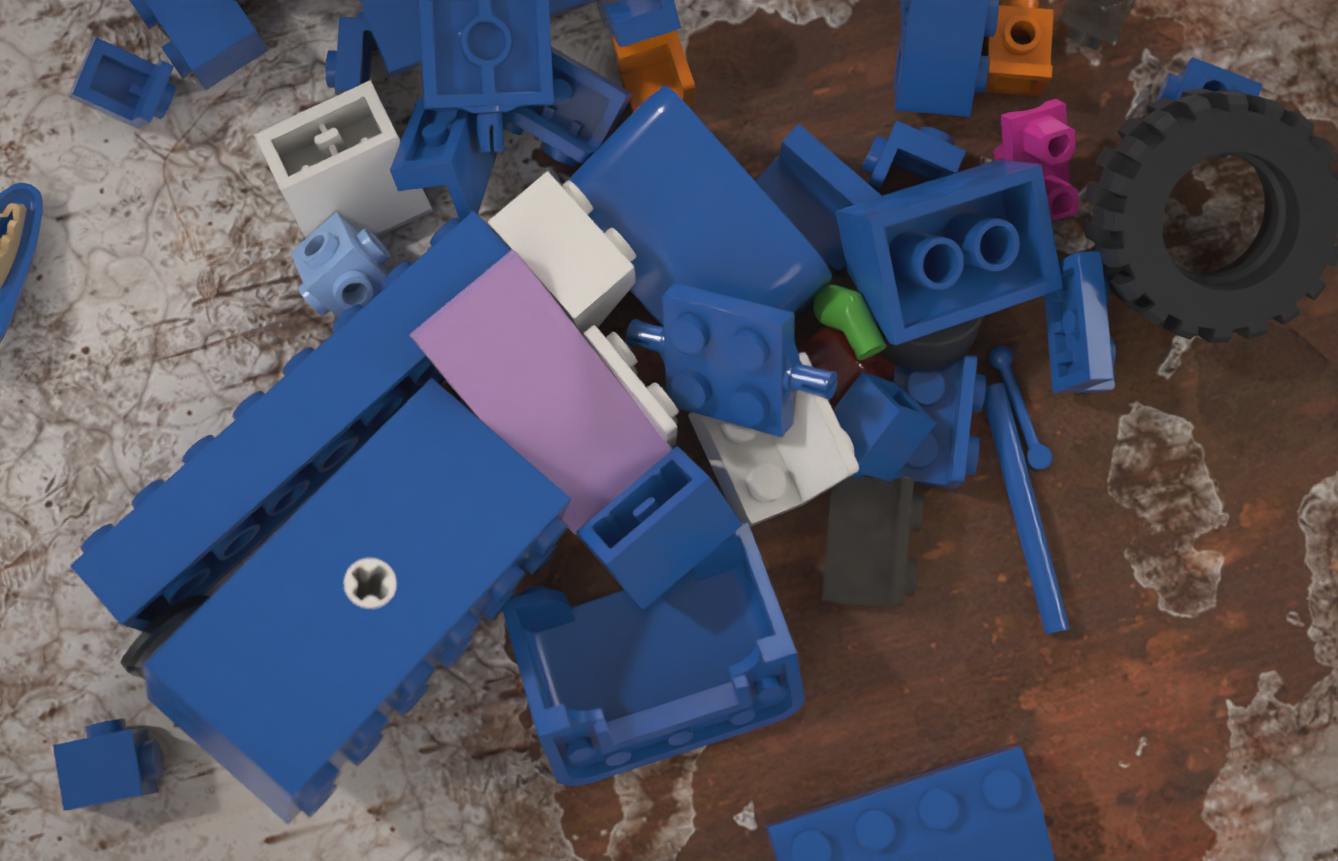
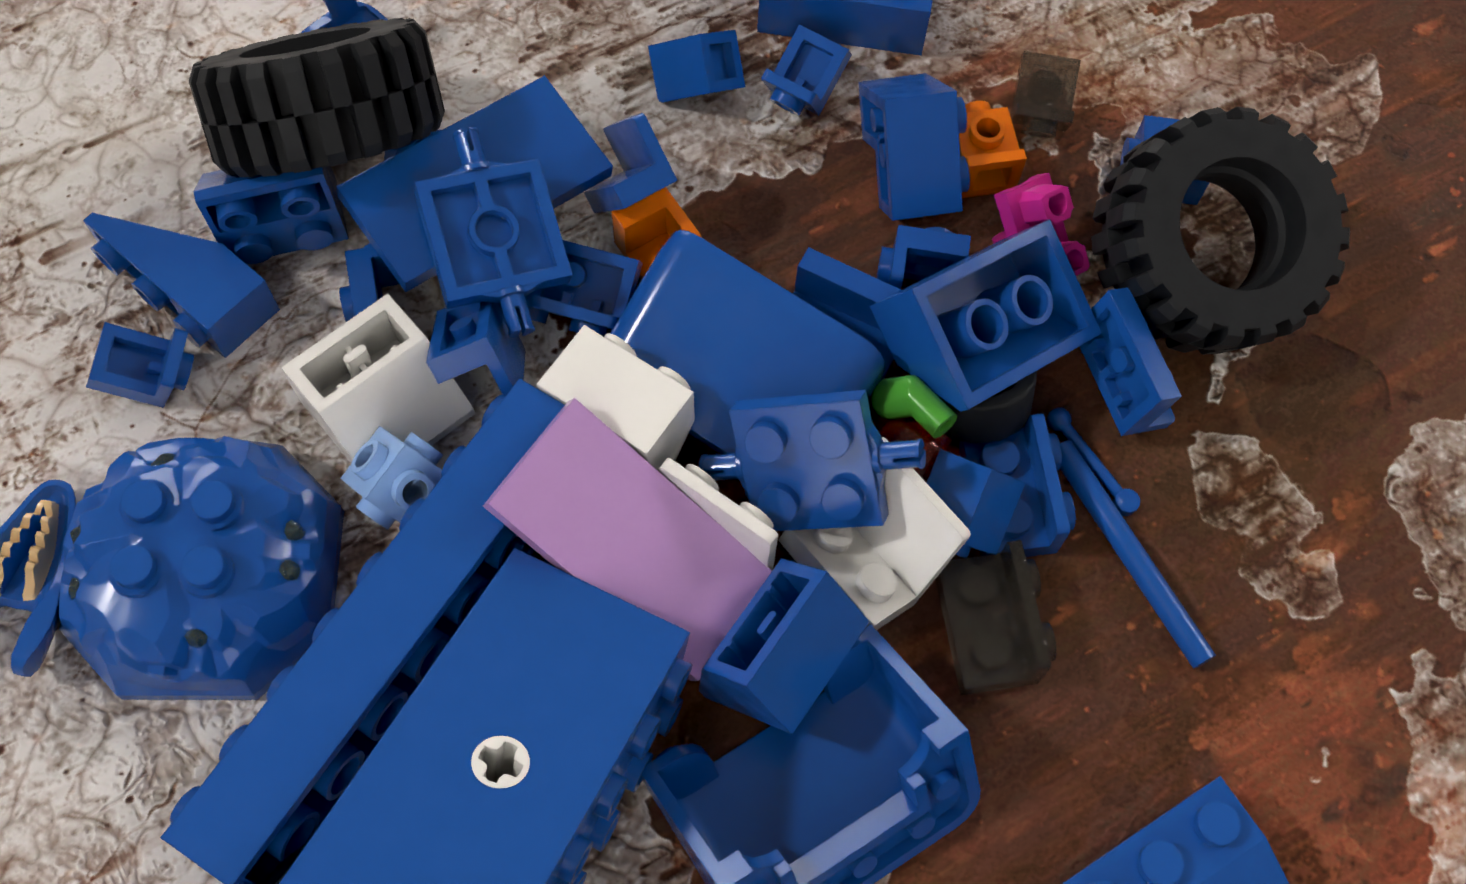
camera: 15 degrees left, 15 degrees down
none -> blue rock [59,436,344,700]

